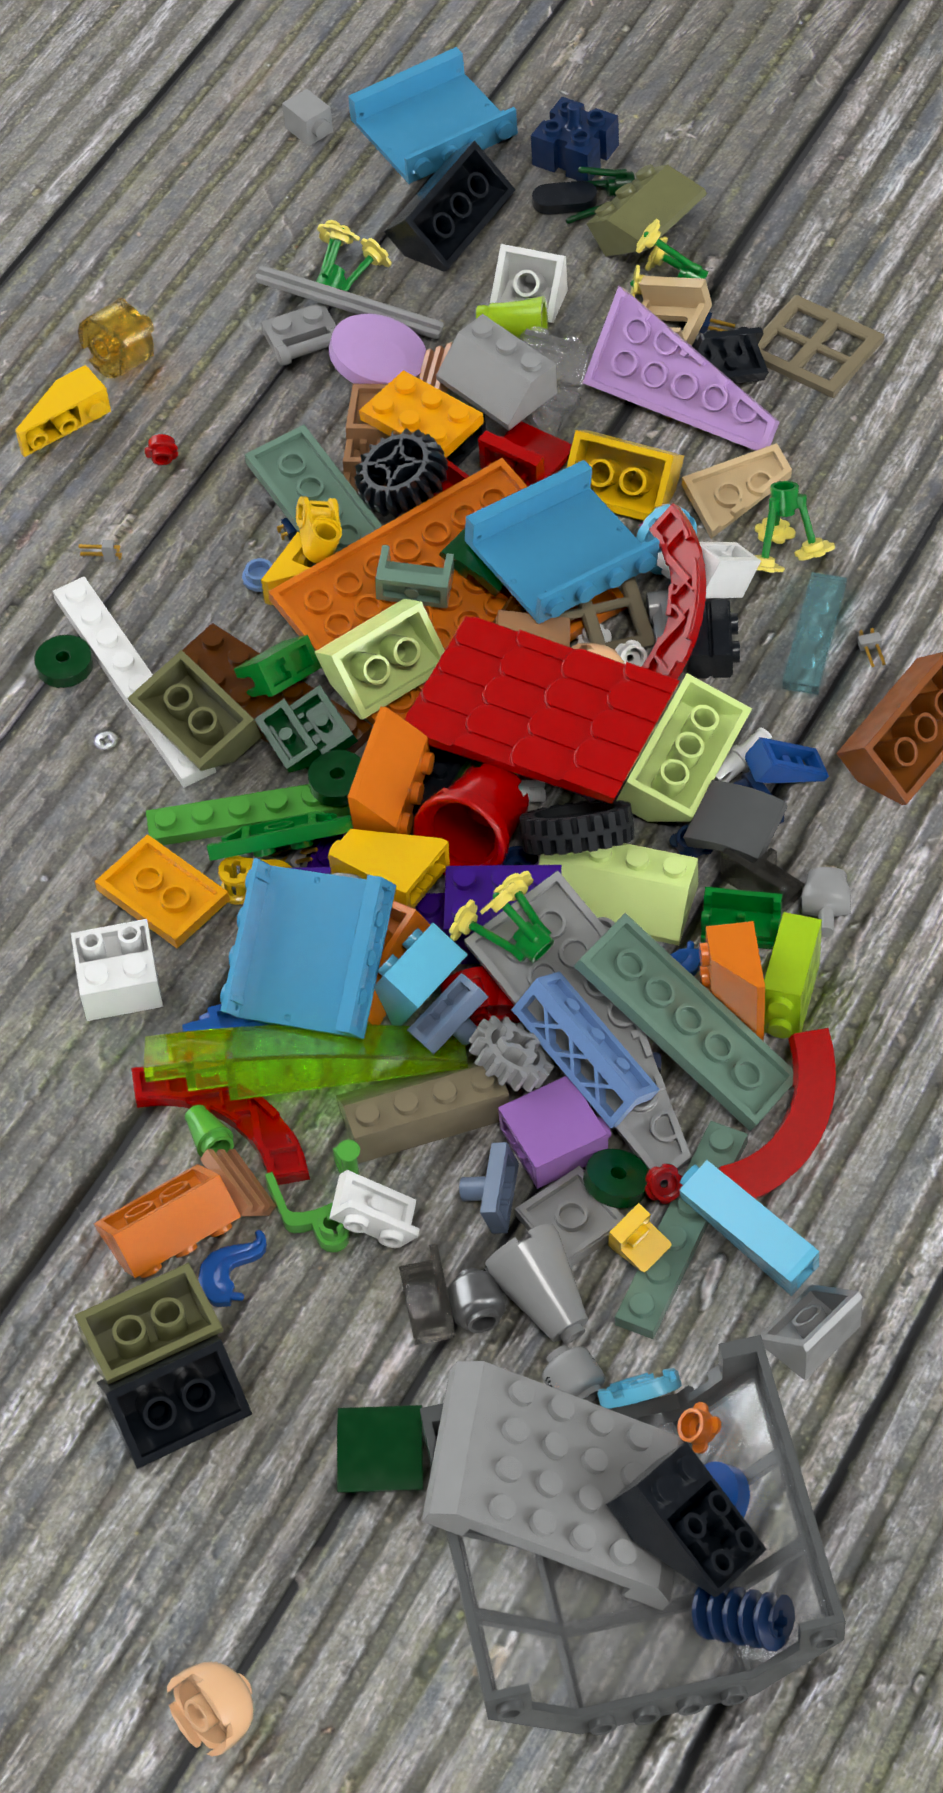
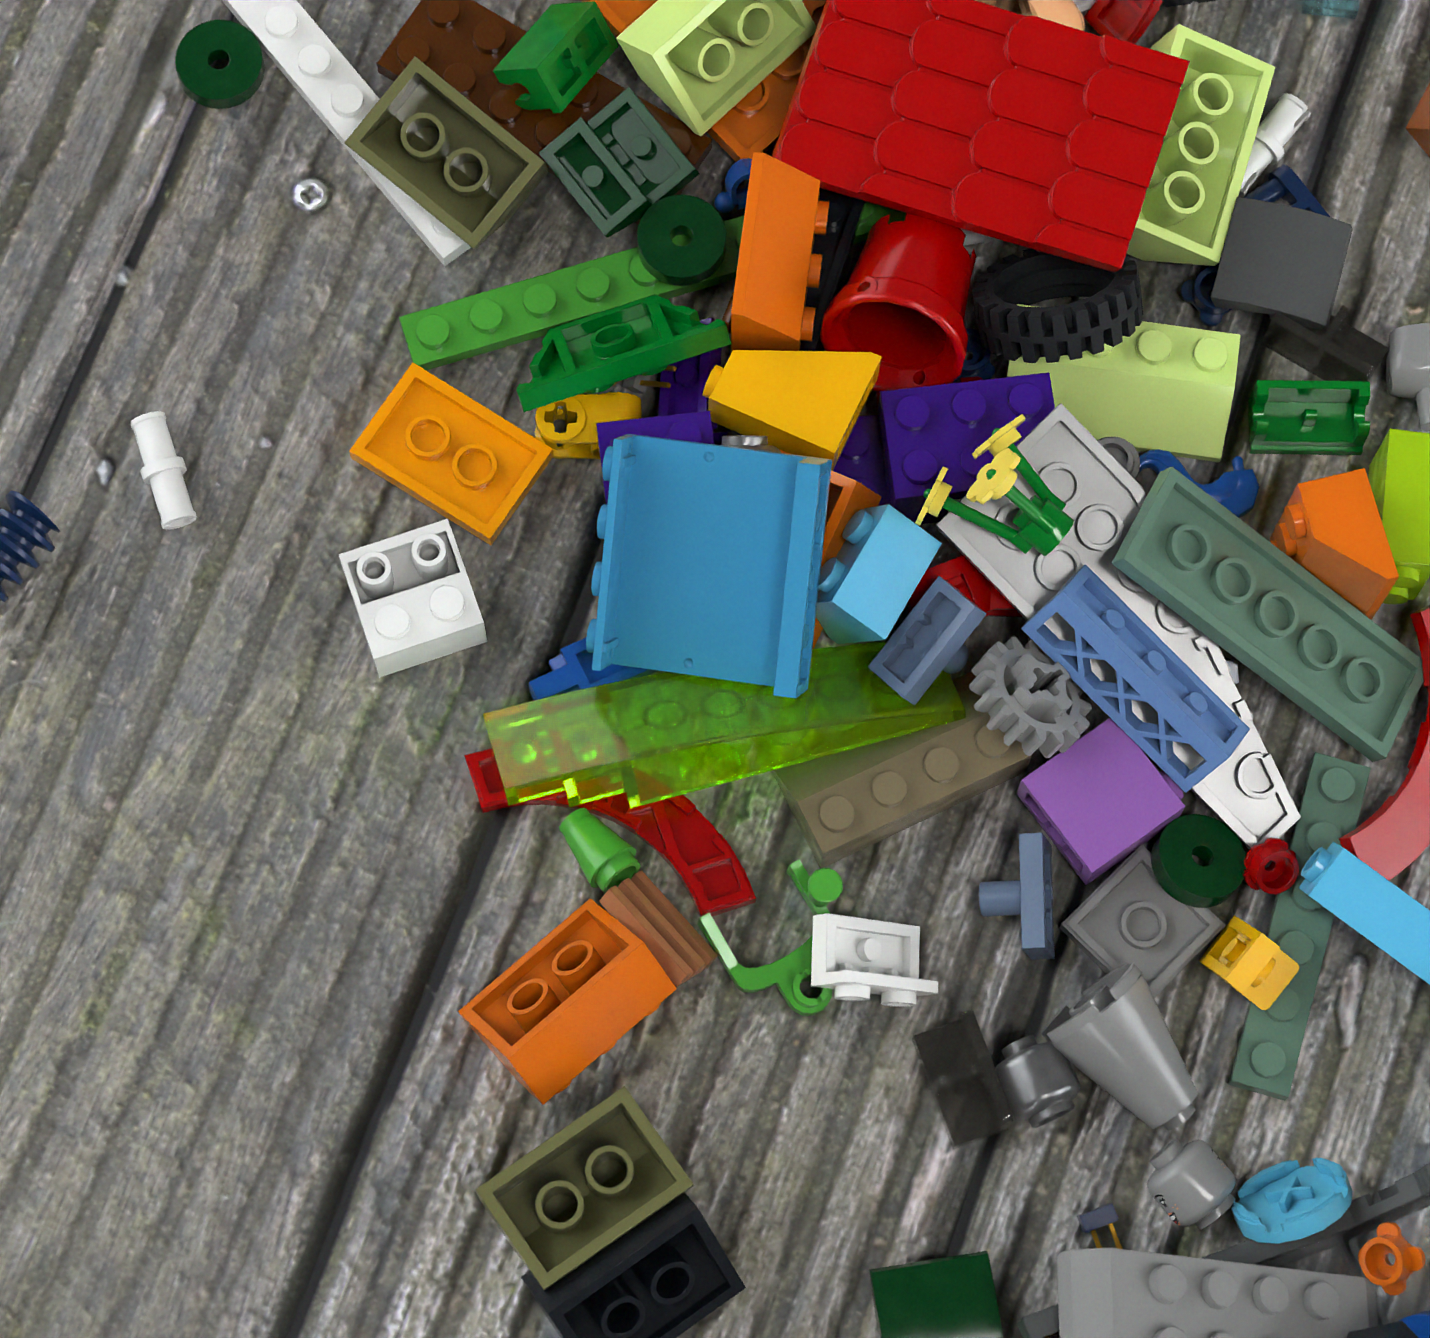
camera: 15 degrees left, 20 degrees up
blue piece [198,1230,267,1307] -> none
blue slope [745,737,829,783] -> none

